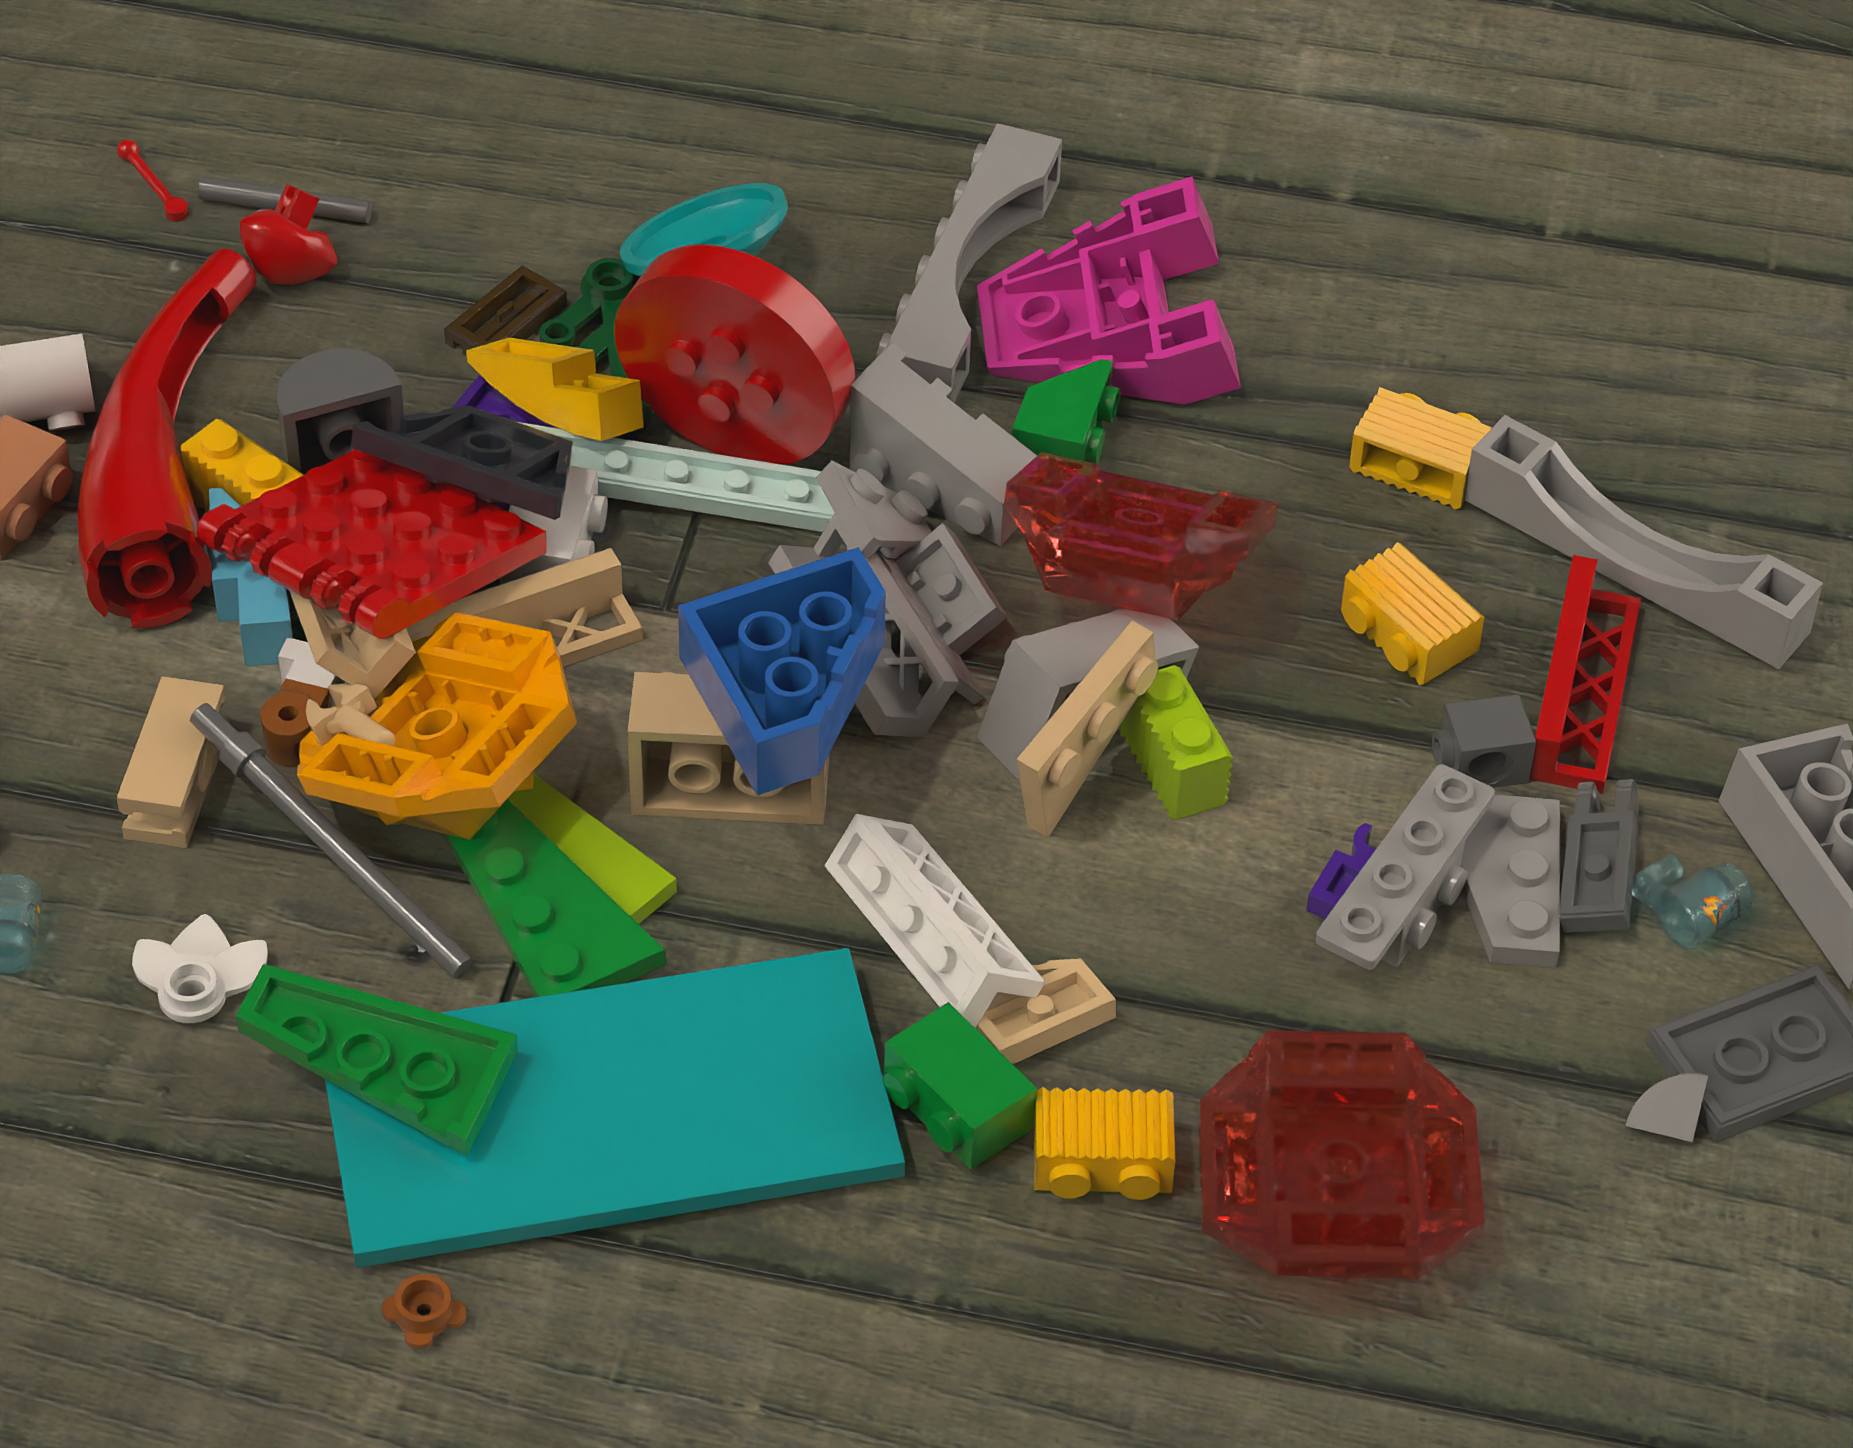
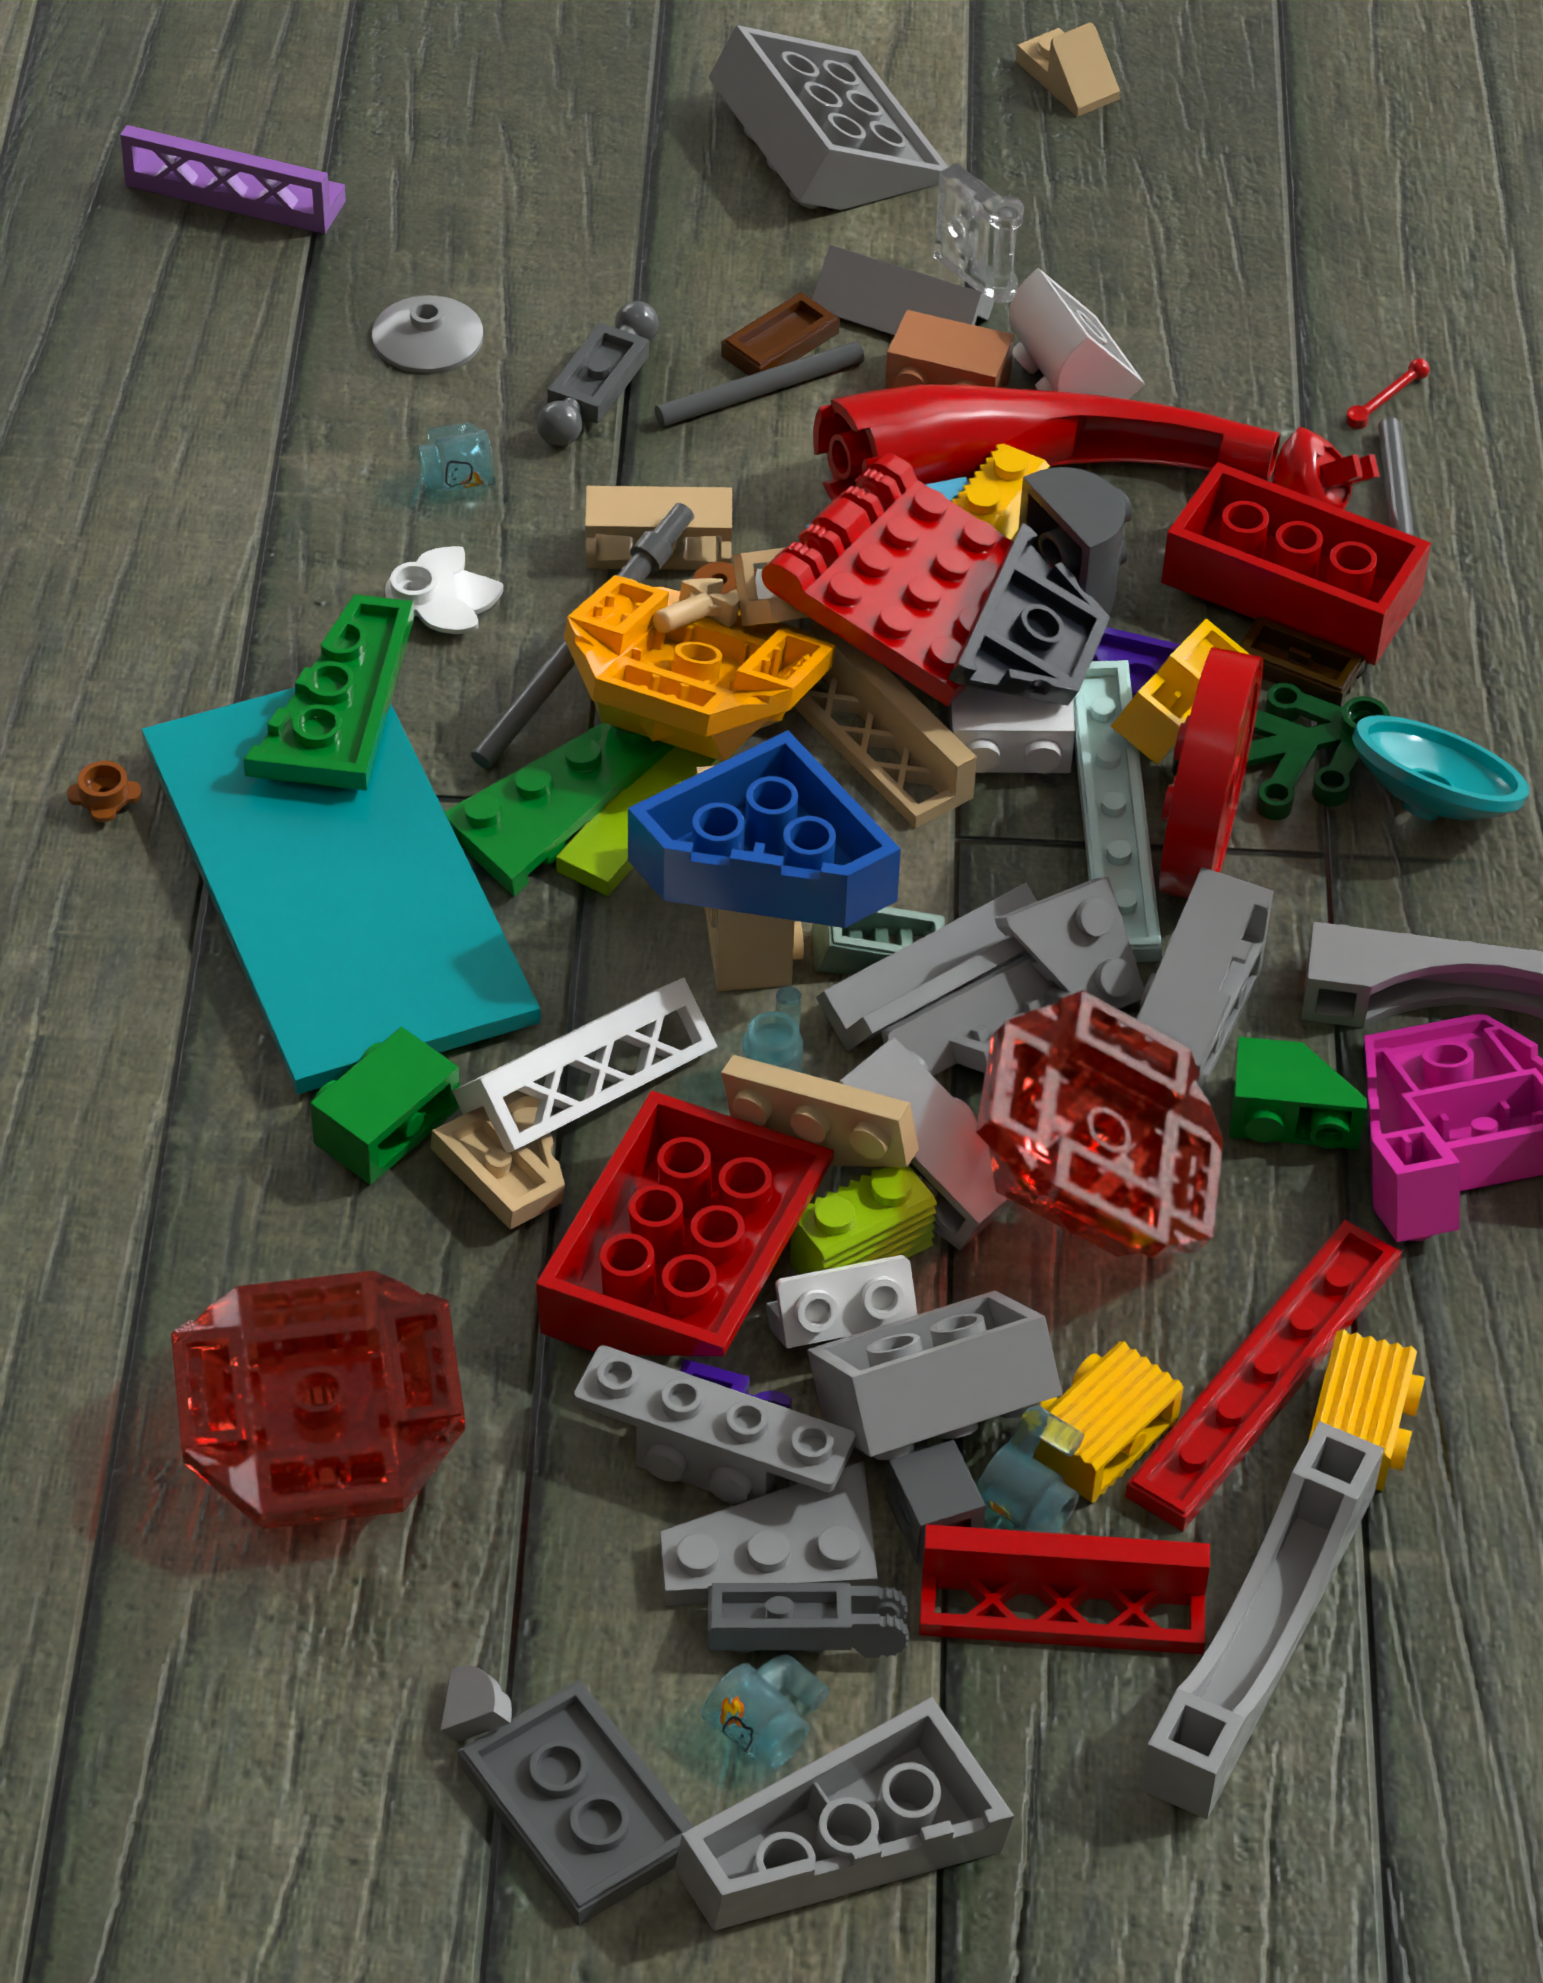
camera: 80 degrees right, 0 degrees up
yellow brick [1034,1087,1175,1200] -> none
none -> red slope [536,1090,834,1356]
none -> clear light blue piece [742,986,804,1074]
none -> white bracket [766,1255,918,1348]
none -> light grey brick [807,1290,1063,1460]
none -> clear light blue piece [977,1406,1084,1533]
none -> red tile [1125,1220,1402,1532]
none -> red brick [1161,462,1431,665]

